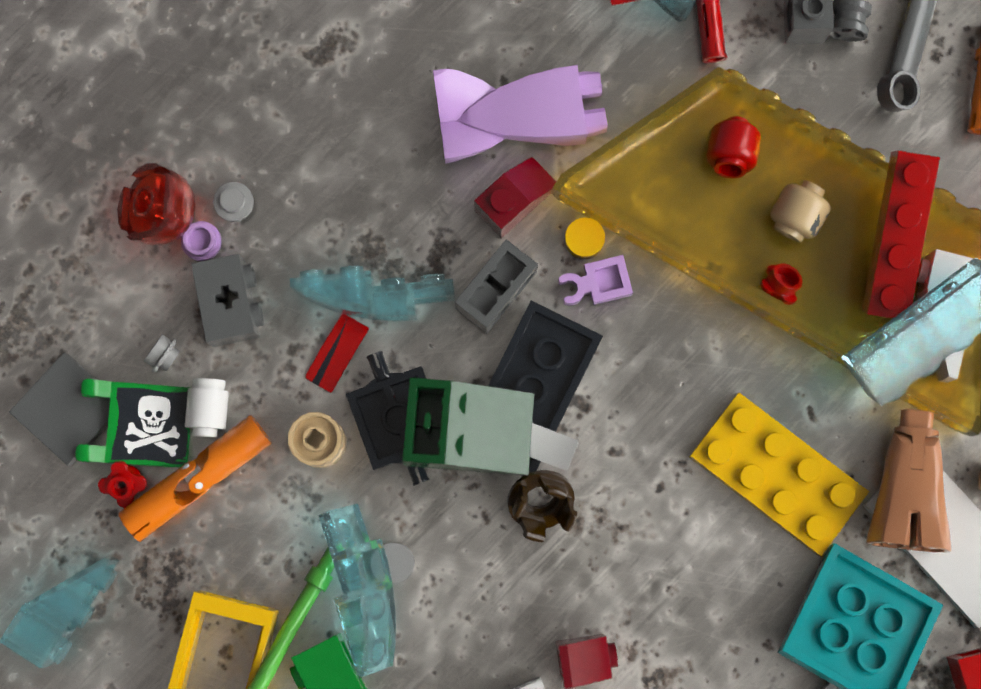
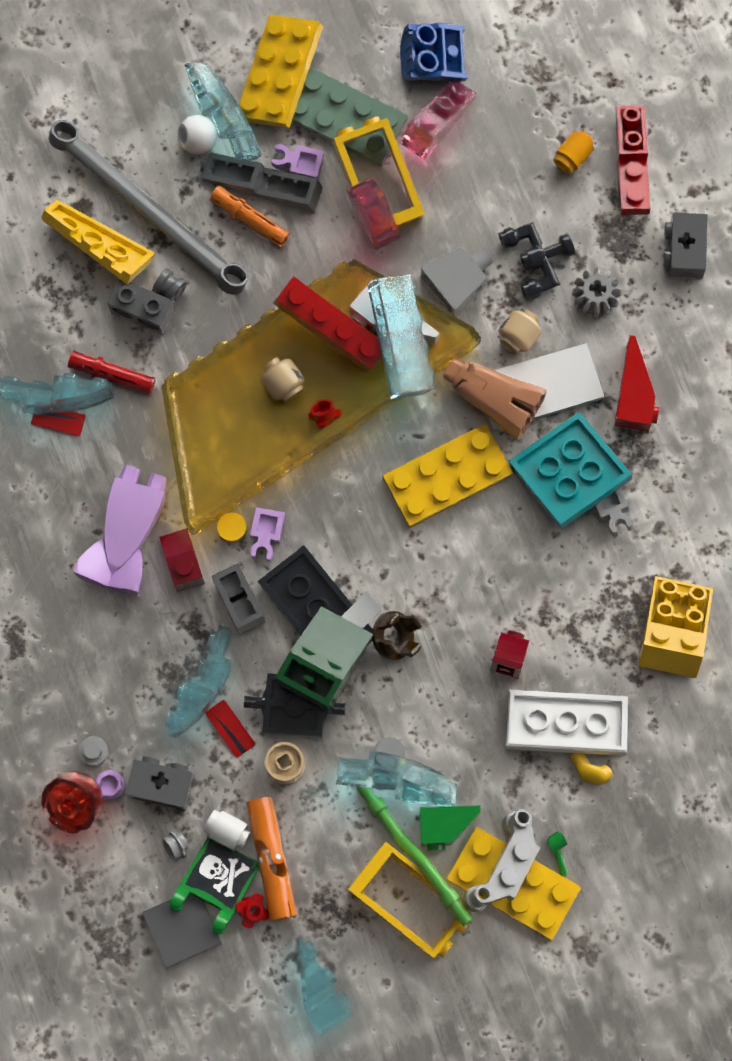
camera: 65 degrees left, 5 degrees down
red head [706,116,761,179] -> none

